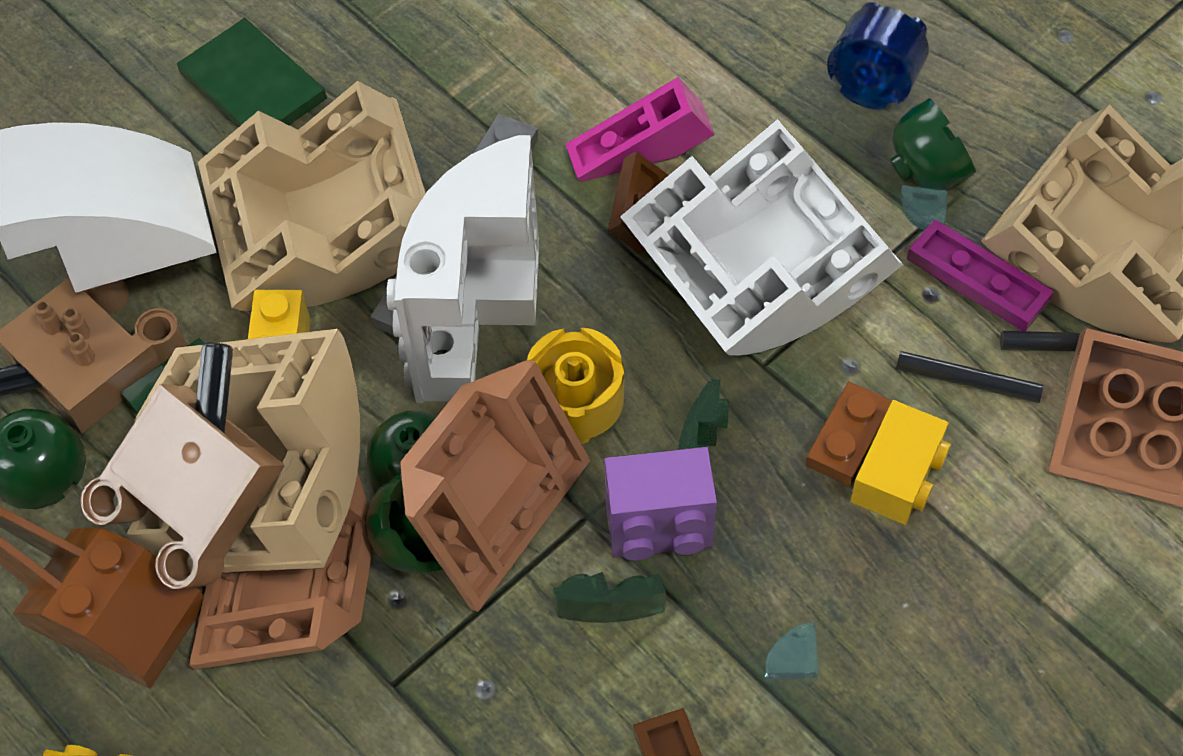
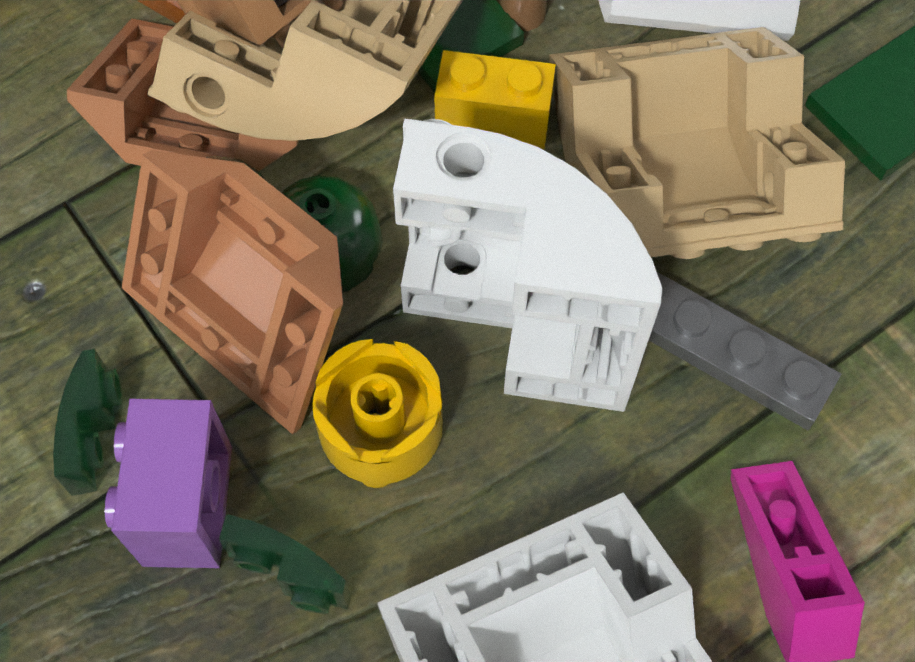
camera: 95 degrees right, 5 degrees up
reddish brown plate [608,151,668,253] -> none

